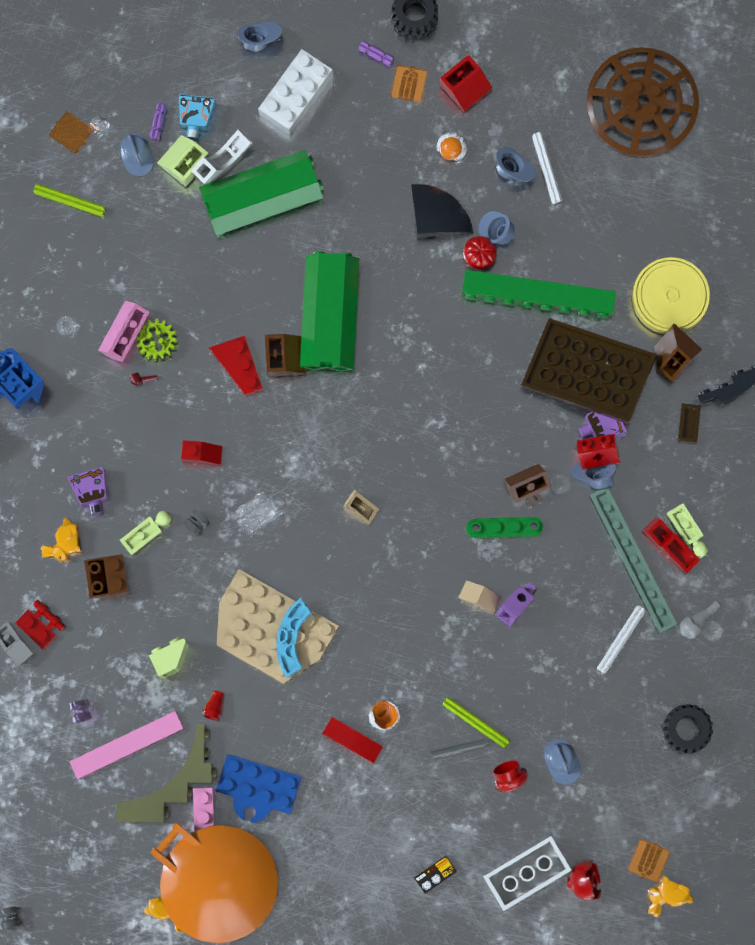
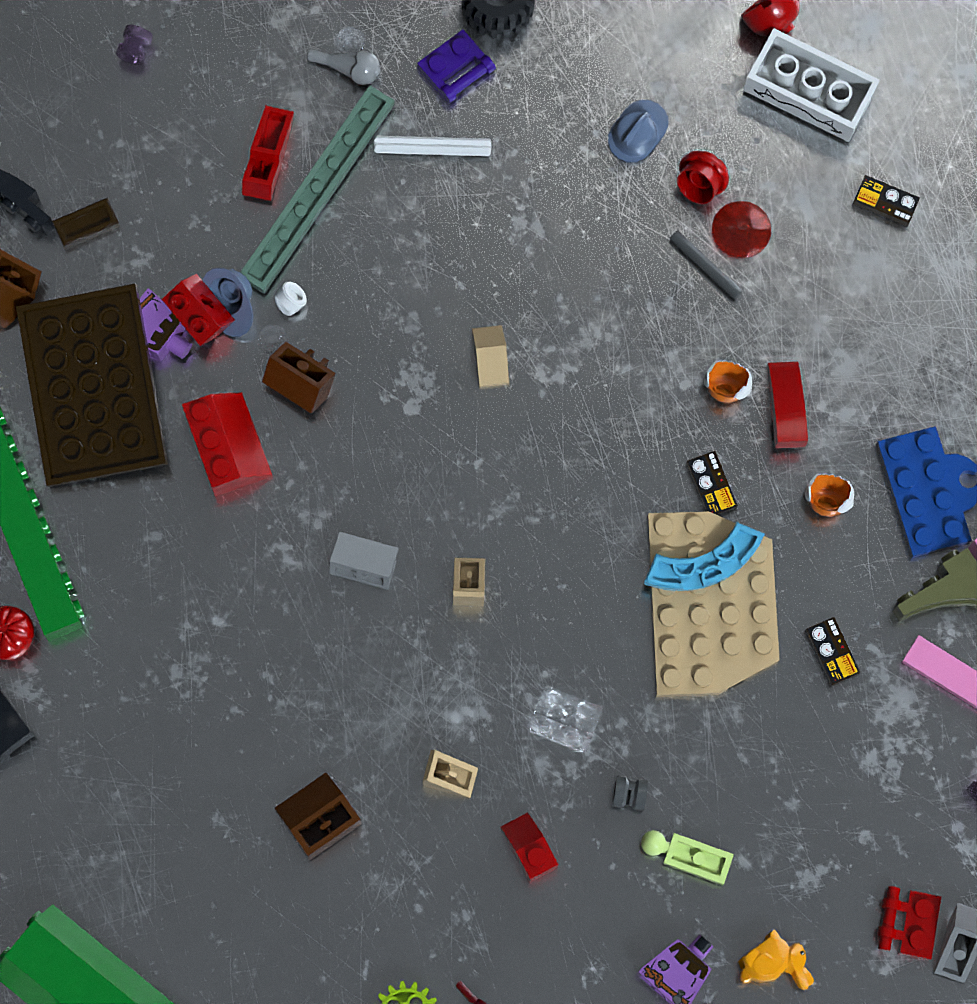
camera: 130 degrees left, 5 degrees down
reddish brown slope [84,554,130,599] -> none
yellowish green slope [149,637,189,679] -> none
red cone [203,690,224,721] -> none
red wing [209,335,263,396] -> none
green panel [300,251,360,372] -> none
lime axle [443,697,510,748] -> none
green plate [466,517,543,538] -> none
medium lavender torso [496,582,537,627] -> none
yellowish green plate [666,504,708,557] -> none
none -> red slope [182,392,273,497]
none -> white tile [275,282,307,316]
none -> light grey hinge [329,532,399,590]
none -> dark purple plate [417,29,496,104]
none -> tan slope [423,750,478,798]
none -> tile [686,451,738,516]
none -> clear red dish [712,201,771,258]
none -> orange hair [804,473,854,517]
none -> tile [805,617,860,687]

